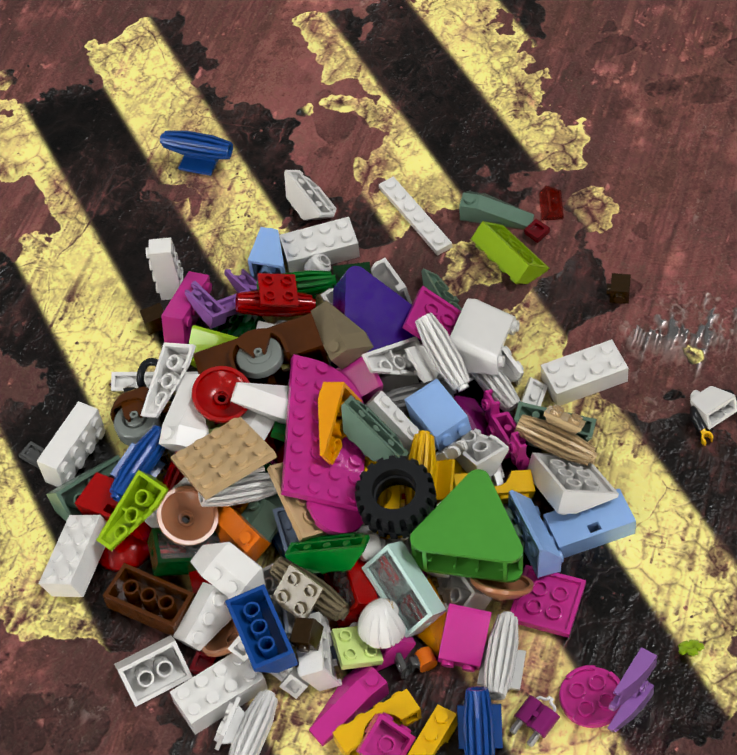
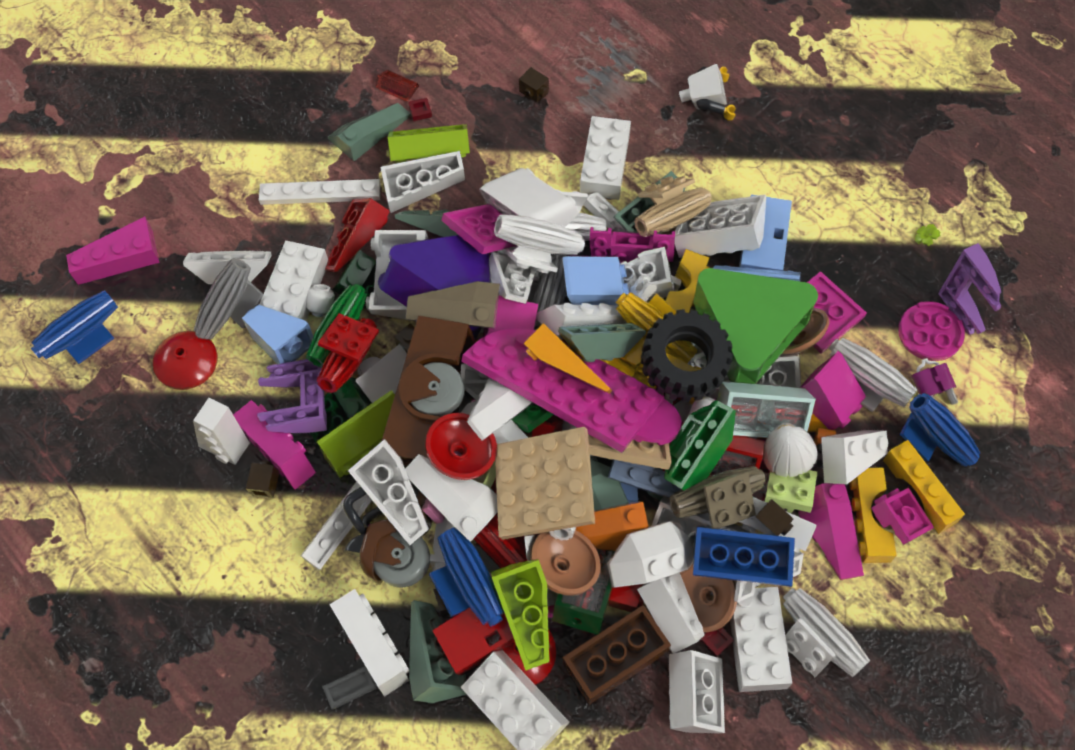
camera: 65 degrees left, 10 degrees up
none -> dark pink wedge [66,217,160,285]
none -> red dish [153,331,218,390]
none -> light grey plate [193,258,264,340]
none -> red wedge [325,198,390,272]
none -> white wedge [381,151,465,213]
none -> white wedge [821,430,888,484]

